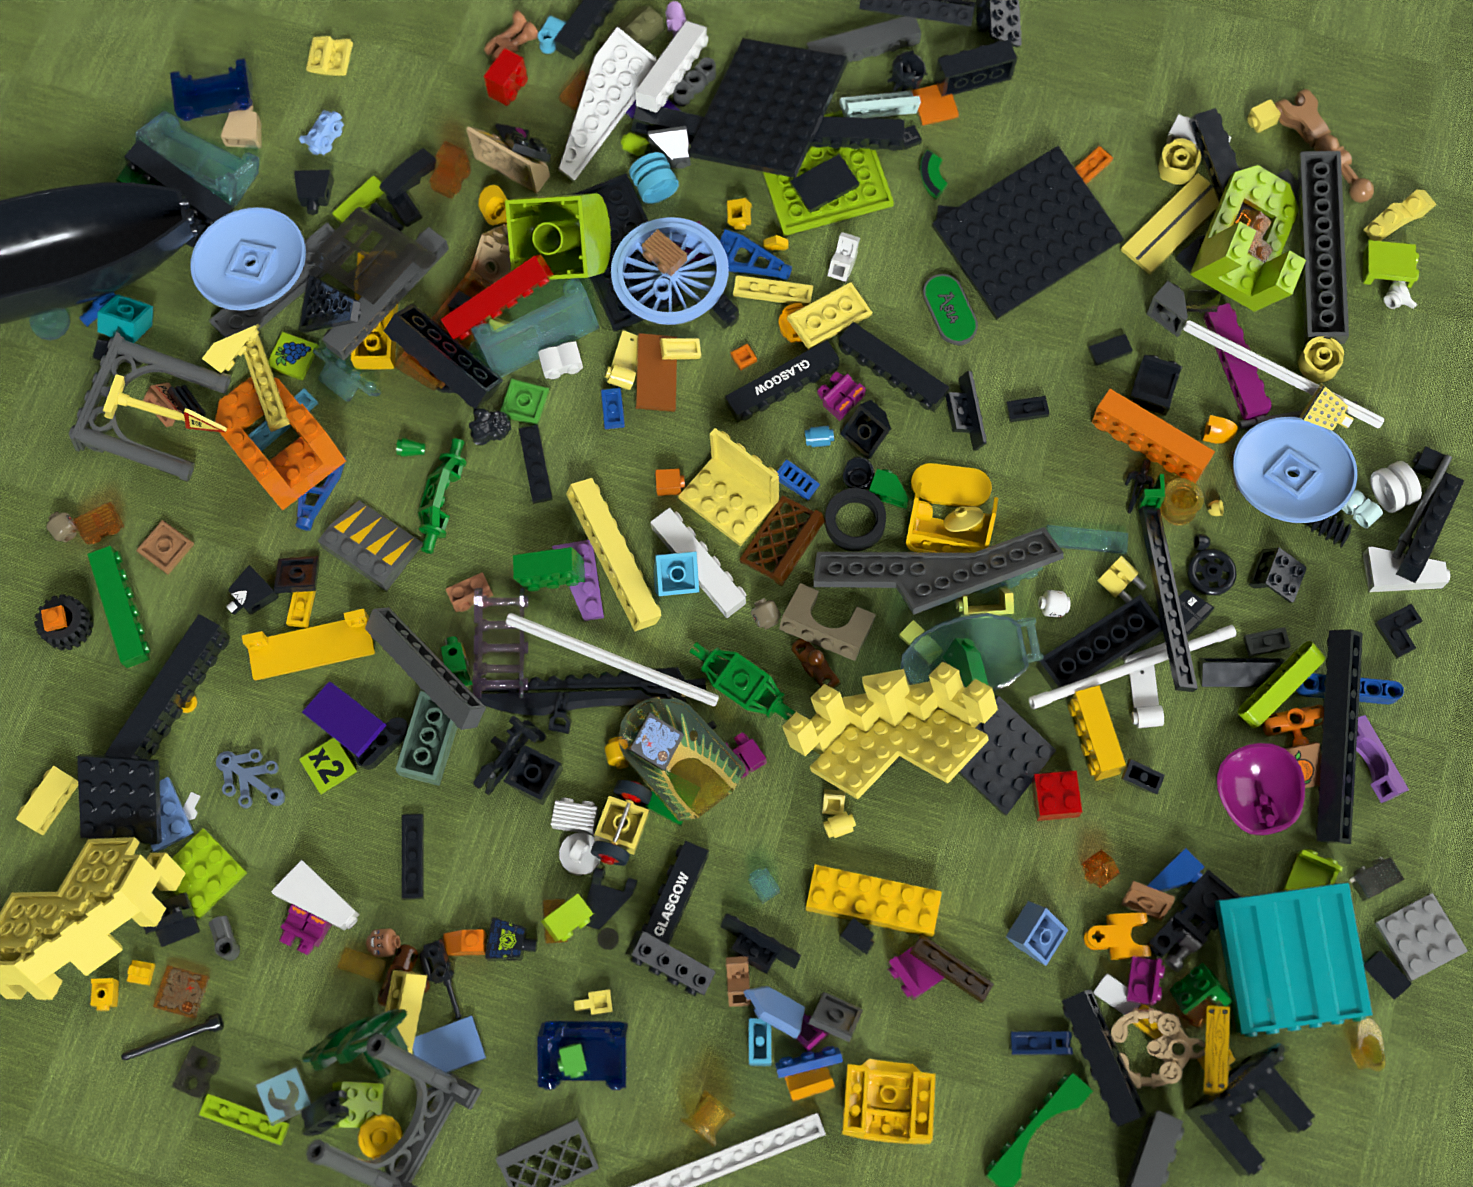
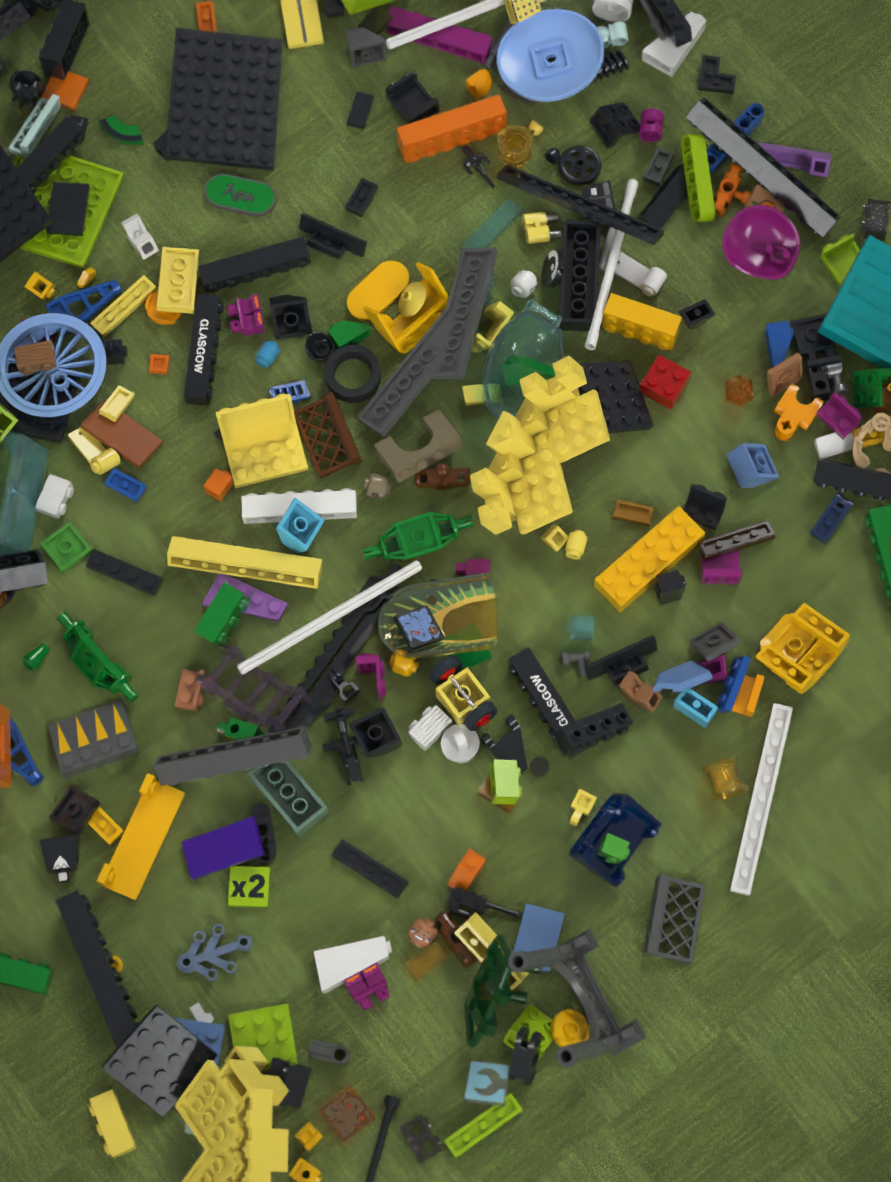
camera: 55 degrees left, 0 degrees up
black hair [469,408,511,445] -> none
torso [485,917,538,962] -> none
green panel [1138,474,1165,510] -> none
none -> magenta bracket [356,653,386,702]
none -> black tile [541,250,564,287]
none -> dark grey piece [561,651,590,677]
none -> pearl gold tile [612,499,654,527]
none -> magenta wheel [639,108,664,142]
none -> black bracket [683,484,727,530]

